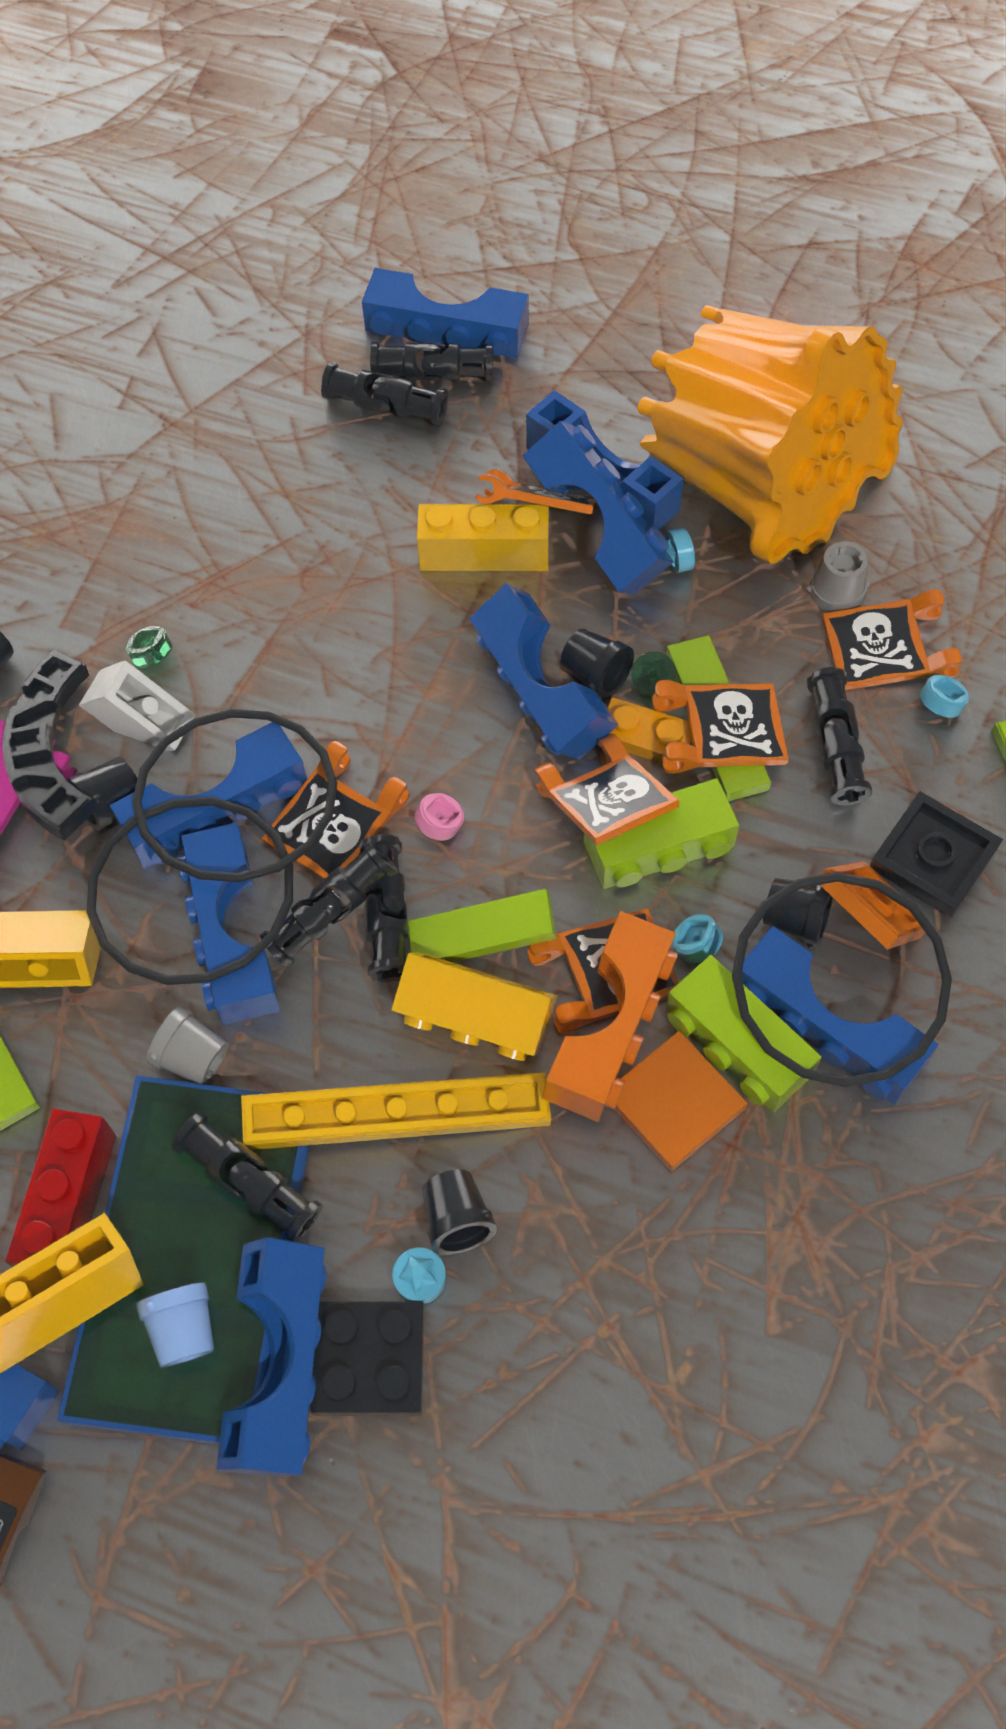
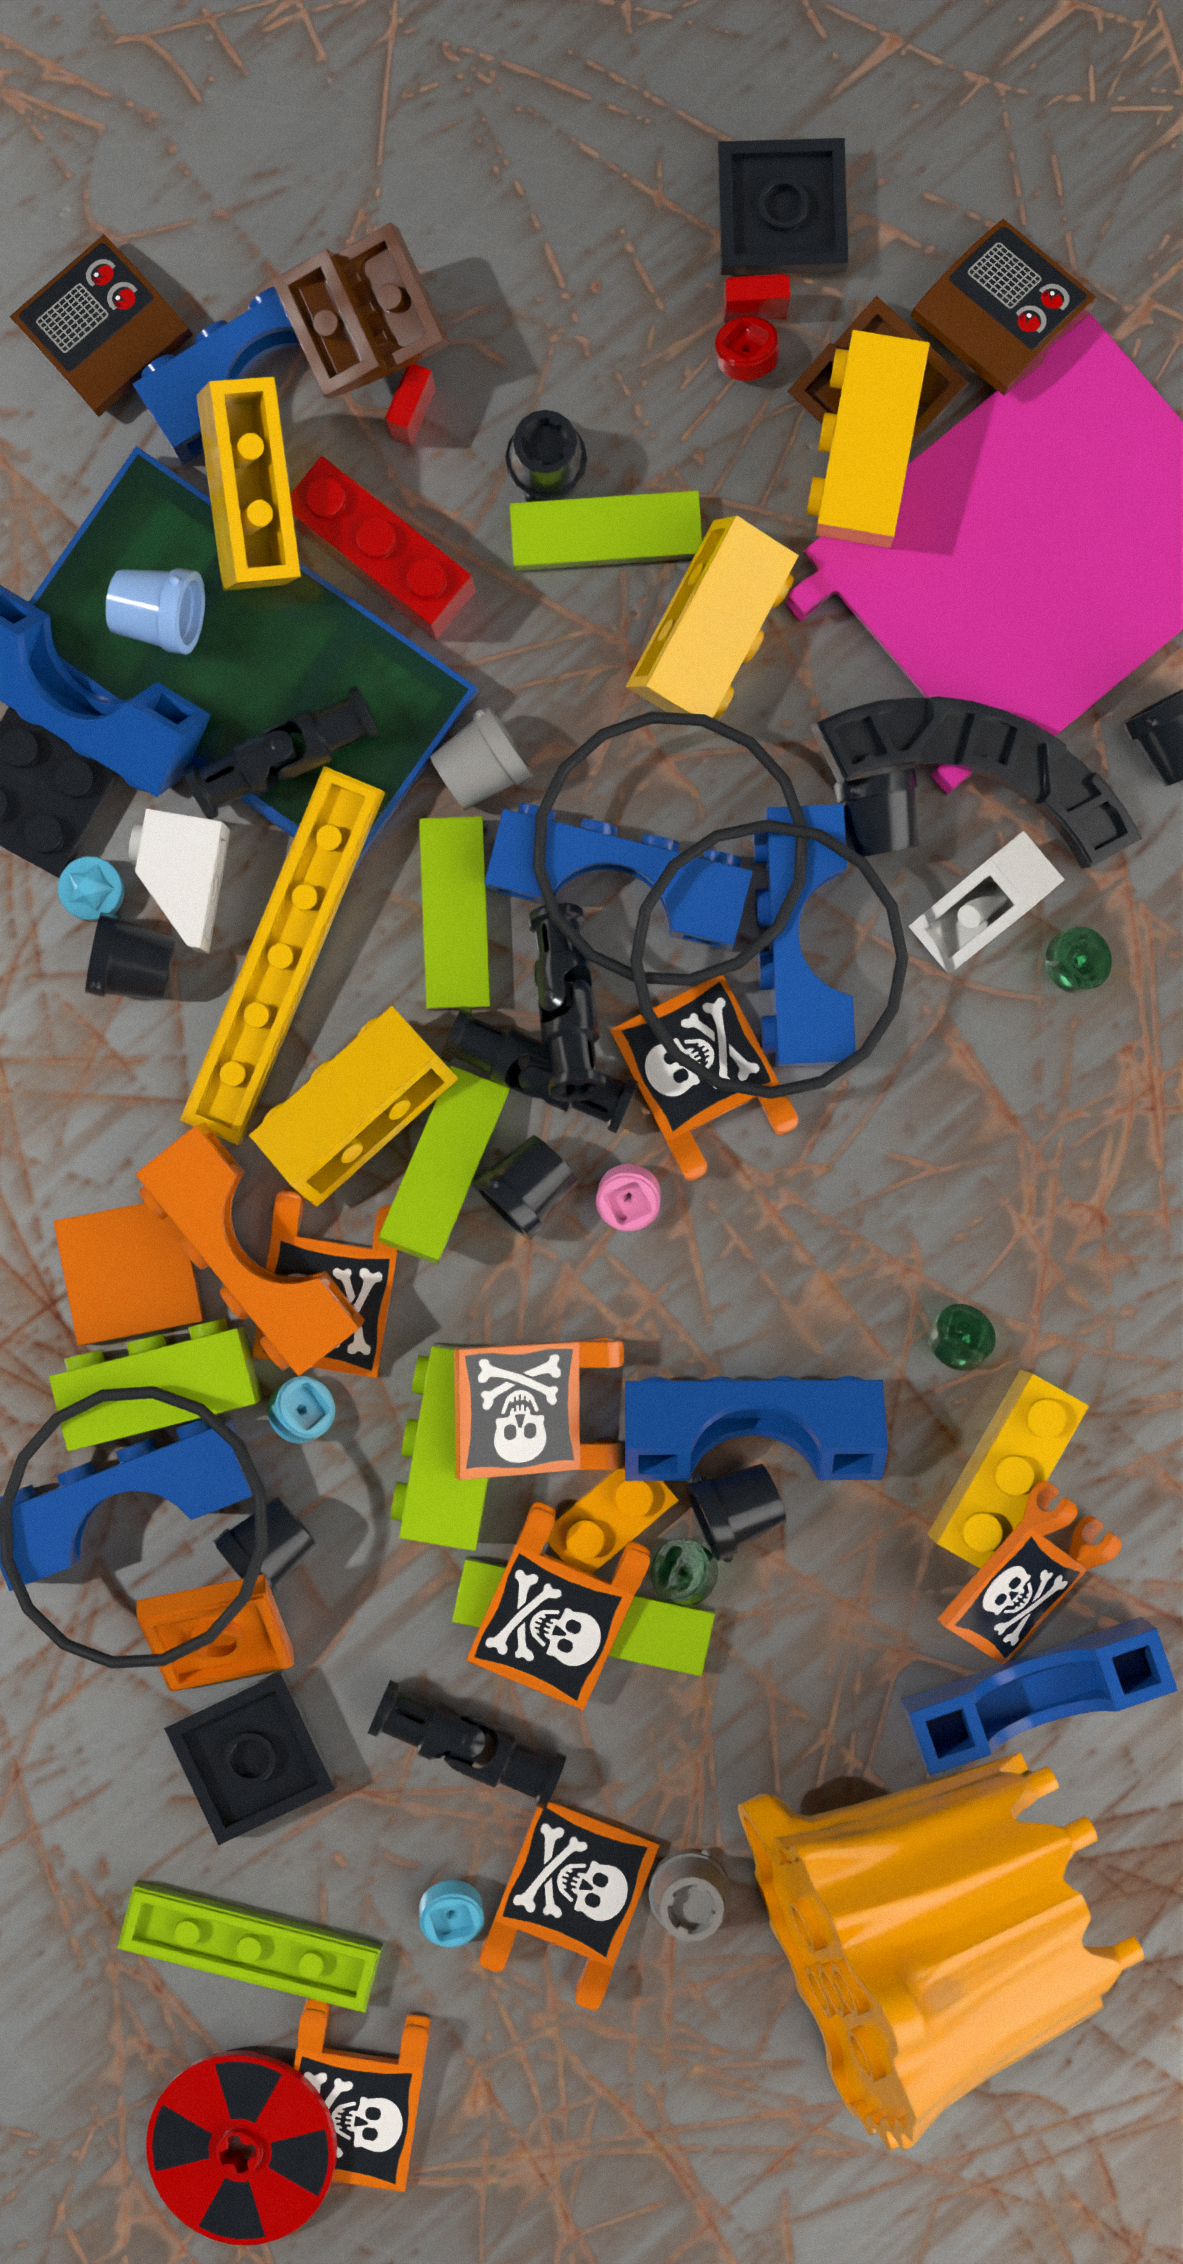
camera: 120 degrees right, 25 degrees up
blue arch [522,421,674,595] -> none
medium azure tile [665,528,695,574] -> none
none -> white slope [129,809,231,954]
none -> lime tile [419,816,491,1010]
none -> black piece [472,1135,577,1241]
none -> clear green tile [928,1304,996,1371]

